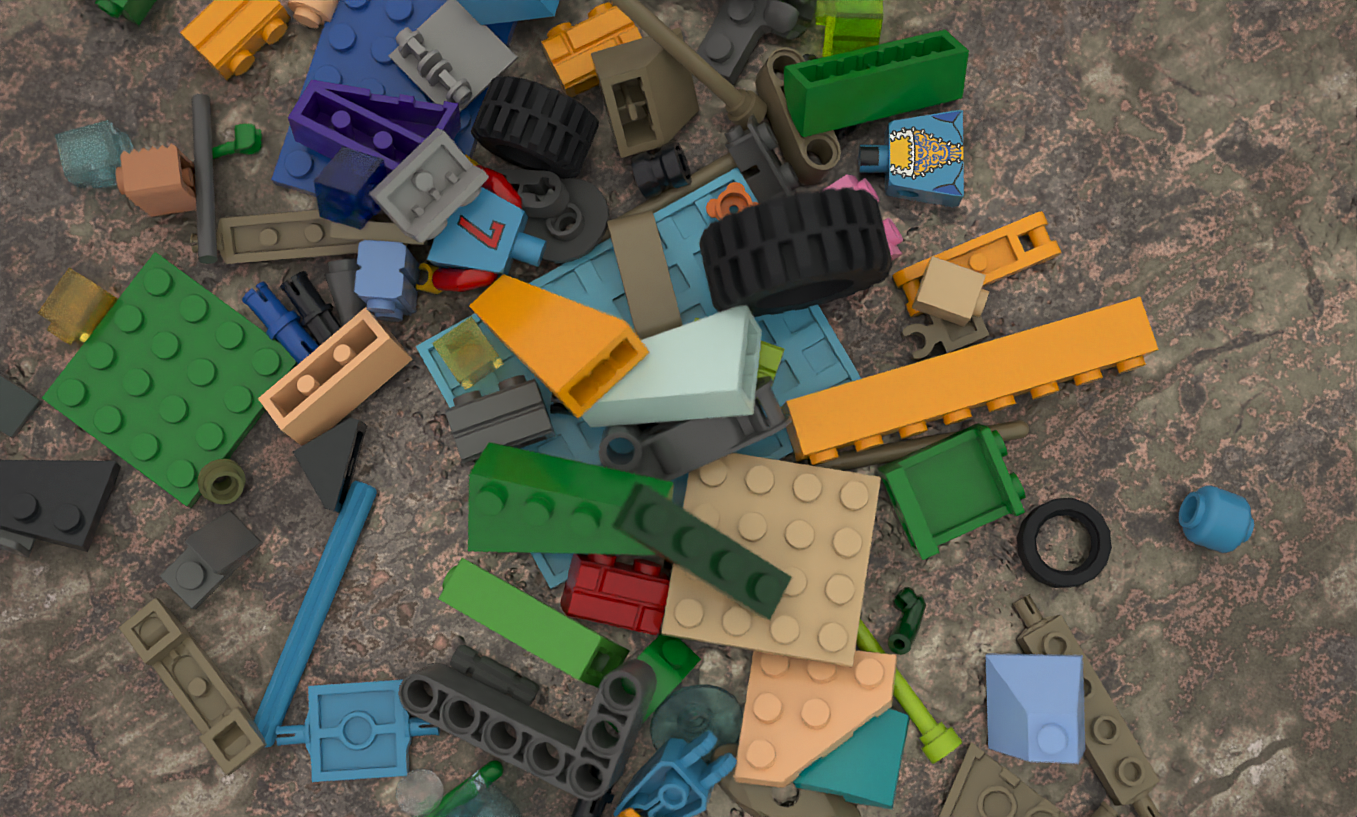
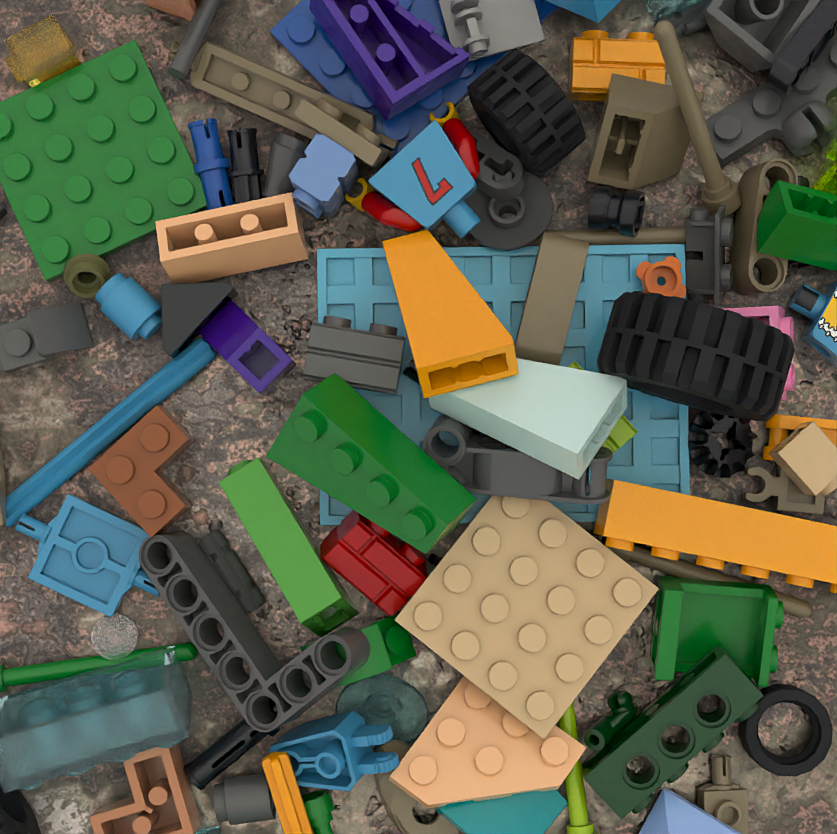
camera: 25 degrees right, 5 degrees up
clear blue brick [313,146,387,230] -> none
light grey bracket [369,128,489,243] -> none
clear yellow brick [432,316,504,390] -> none
dark green plate [612,482,792,620] -> none
none -> dark orange brick [88,405,196,538]
none -> dark azure brick [95,273,162,341]
none -> dark purple slope [199,300,296,396]
none -> dark green brick [582,644,764,820]
none -> black gear [688,410,758,478]

